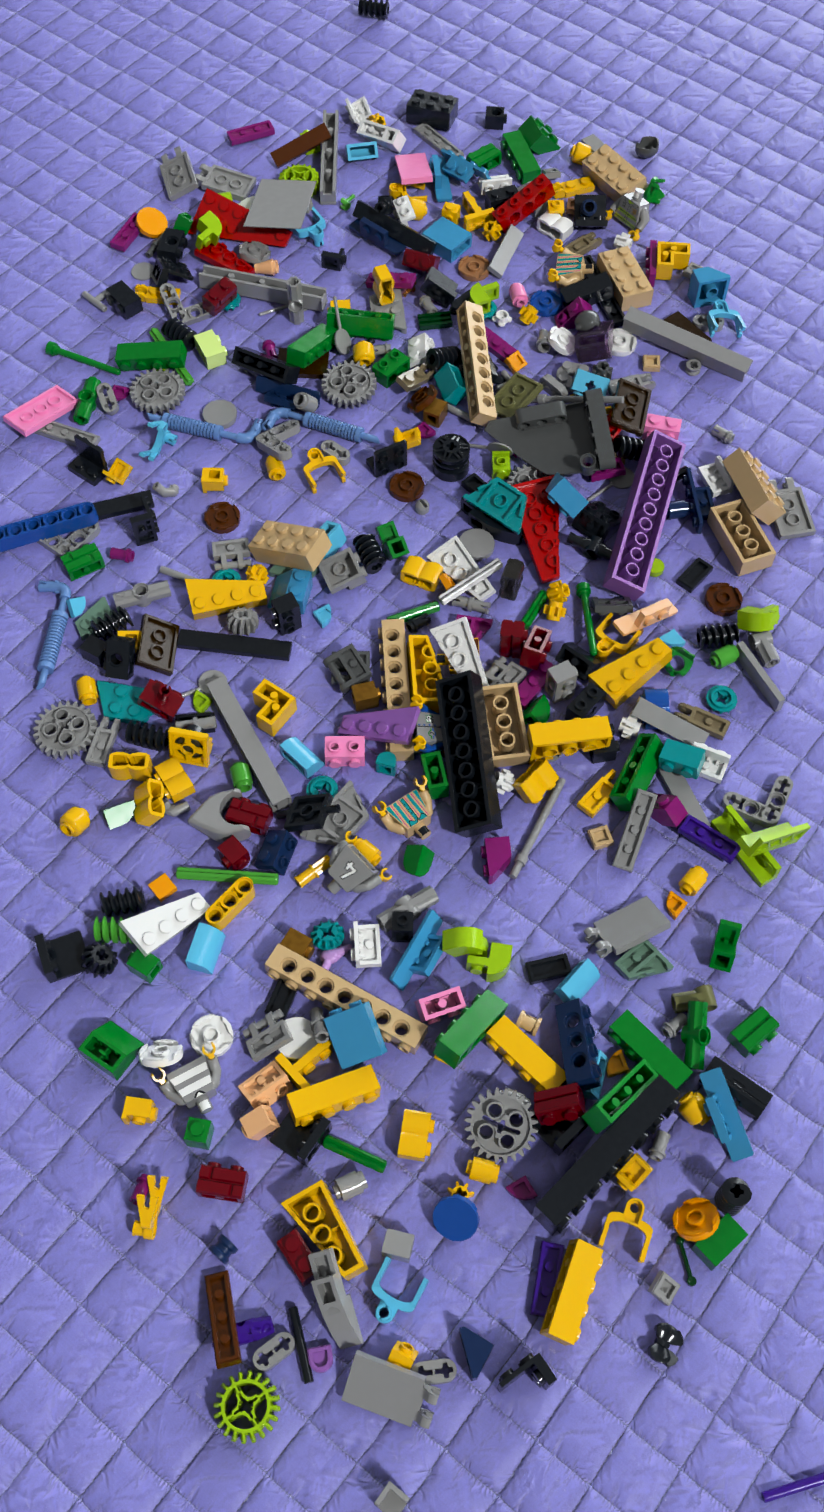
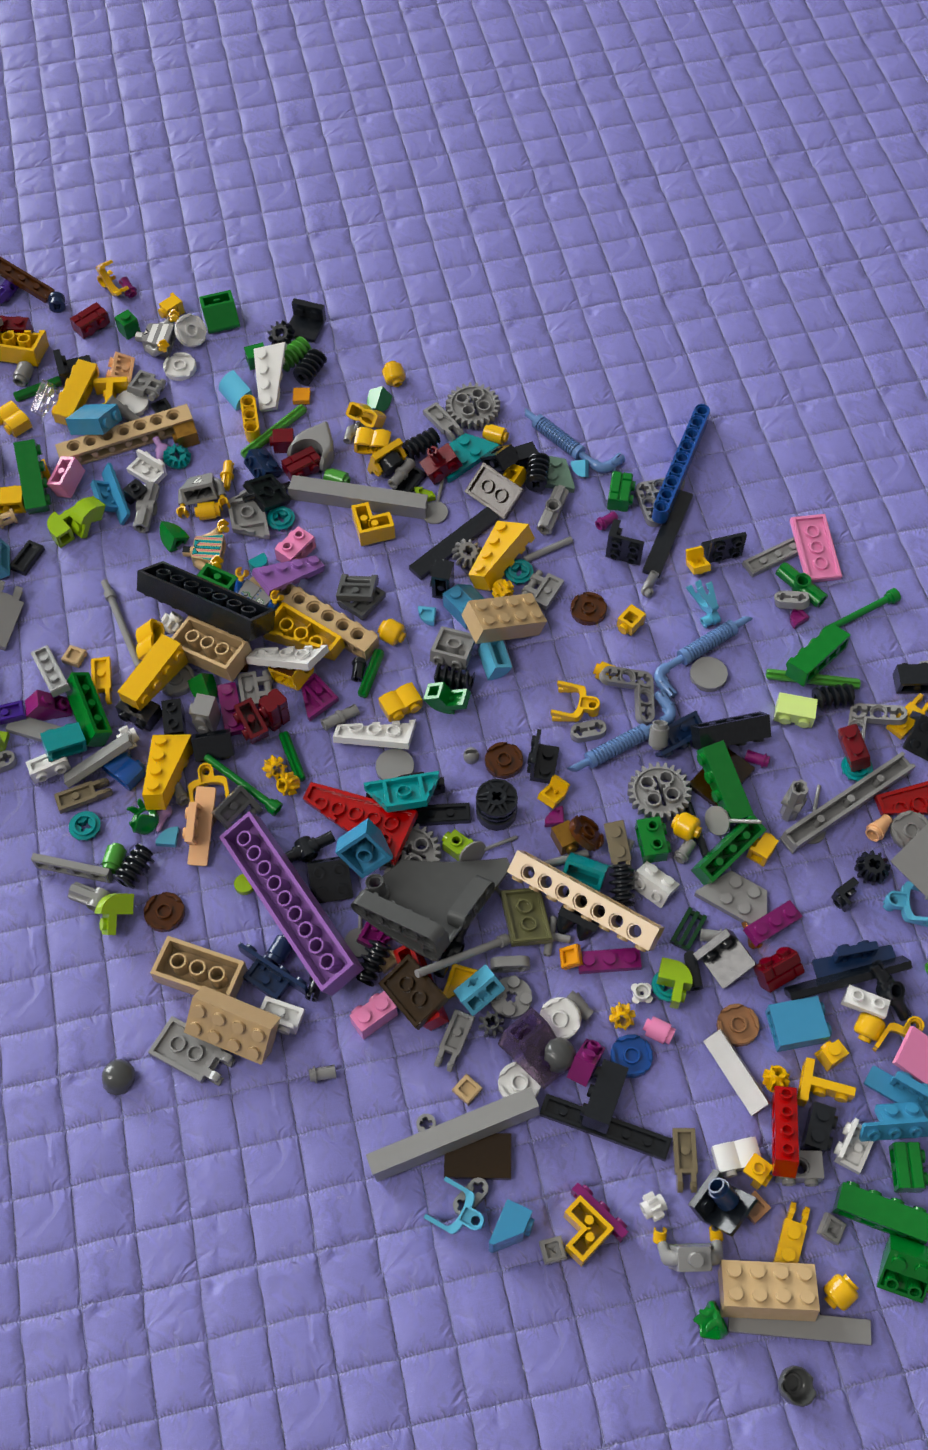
camera: 130 degrees right, 0 degrees up
yellow brick [108,752,153,781] -> none
light grey gear [129,368,186,415] -> none
light nougat brick [239,1104,280,1141] -> none
medium azure brick [279,737,325,779] -> none
pearl gold brick [351,681,381,712] -> none
yellow brick [372,264,395,306] -> none
axle [438,558,503,605] -> none
light orange tile [438,573,456,590] -> none
magenta slope [480,836,512,884] -> none
clear smoke brick [499,558,524,601] -> none
torso [548,239,594,288] -> none
tan brick [596,246,654,312] -> none
black tile [676,557,713,593] -> none
none -> clear wing [30,379,63,417]
none -> yellow head [378,618,406,646]
none -> black gear [854,850,891,886]

